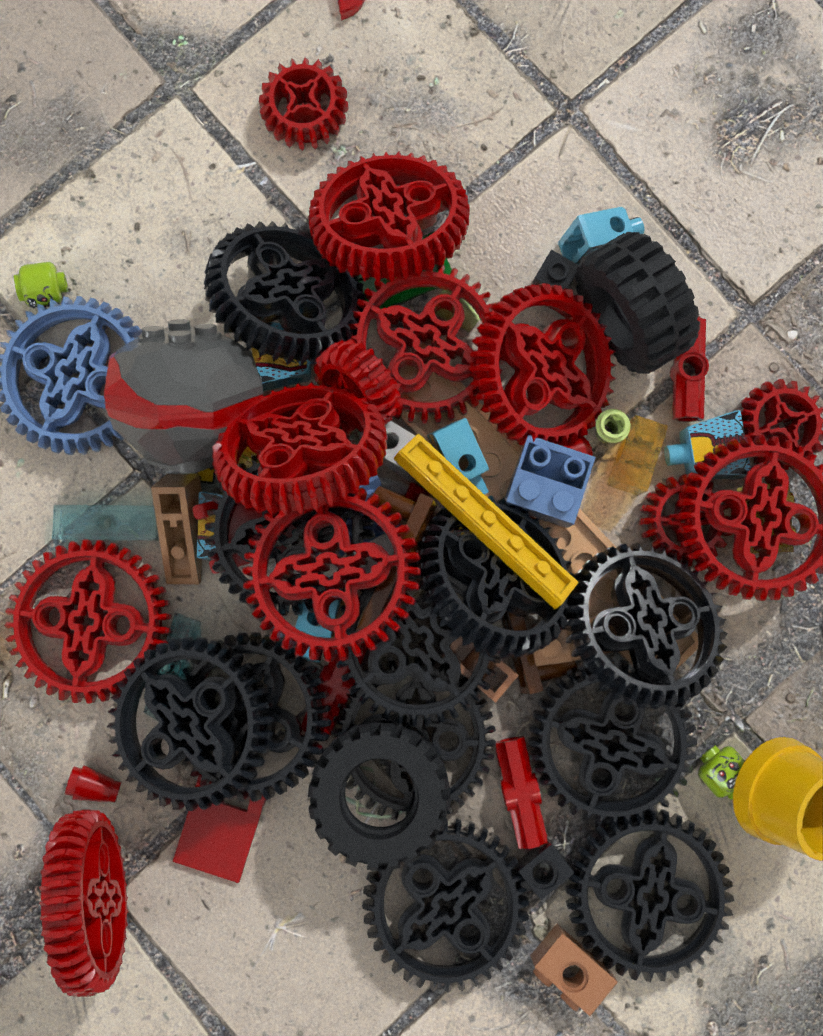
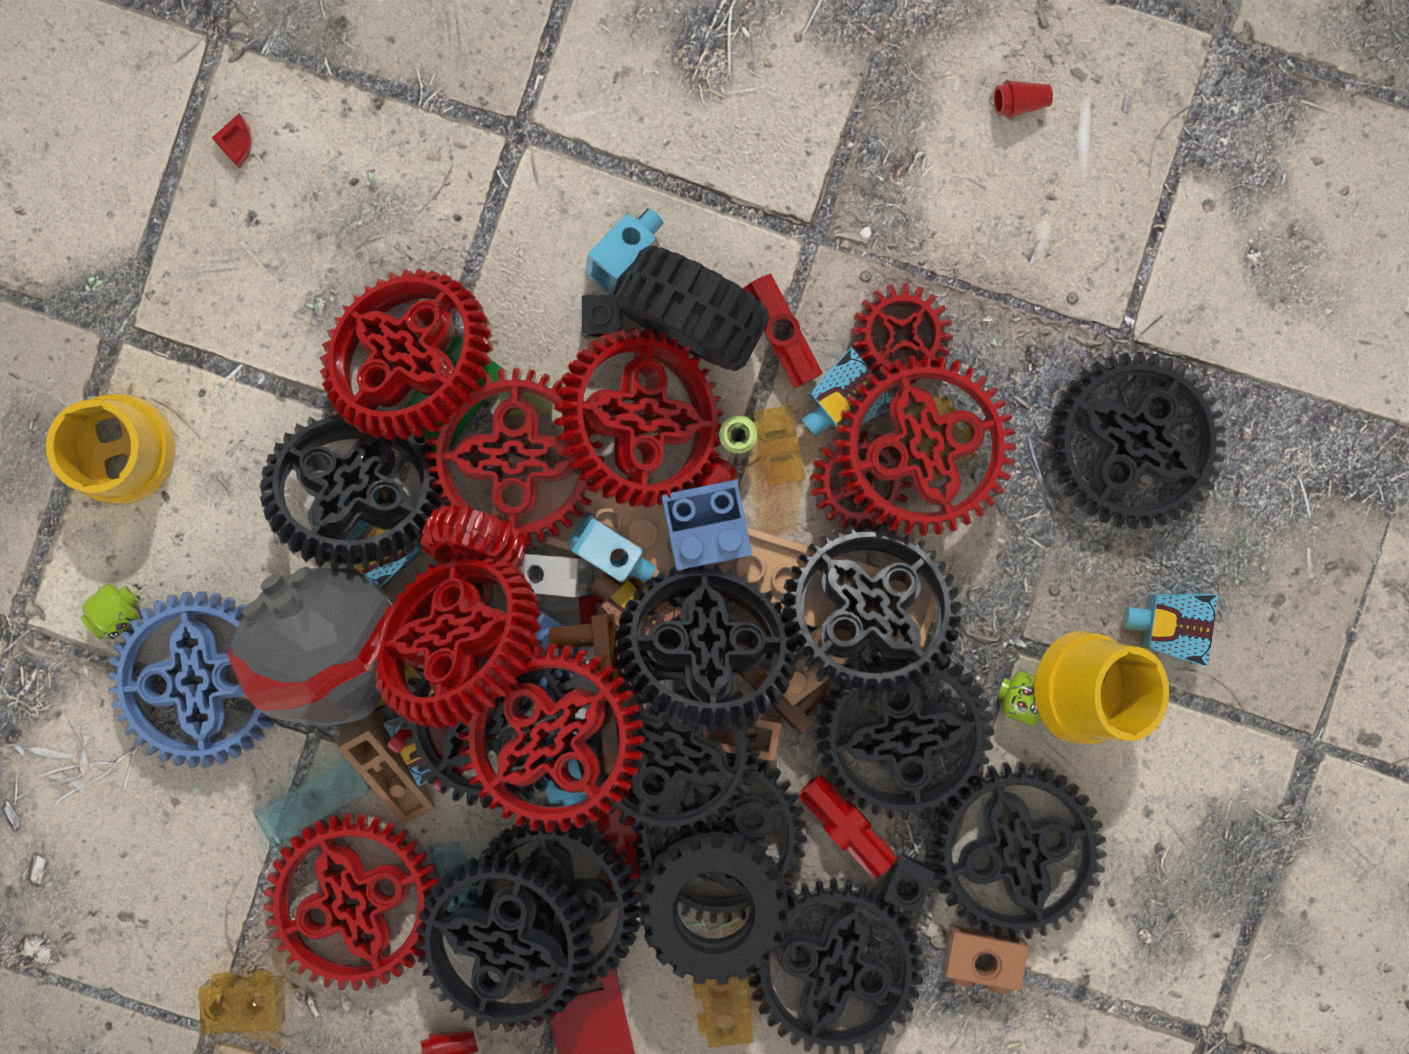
camera: 25 degrees left, 5 degrees up
red gear [259,57,349,151] -> none
yellow tile [393,433,578,609] -> none
none -> yellow piece [46,394,175,505]
none -> clear yellow brick [693,976,754,1048]

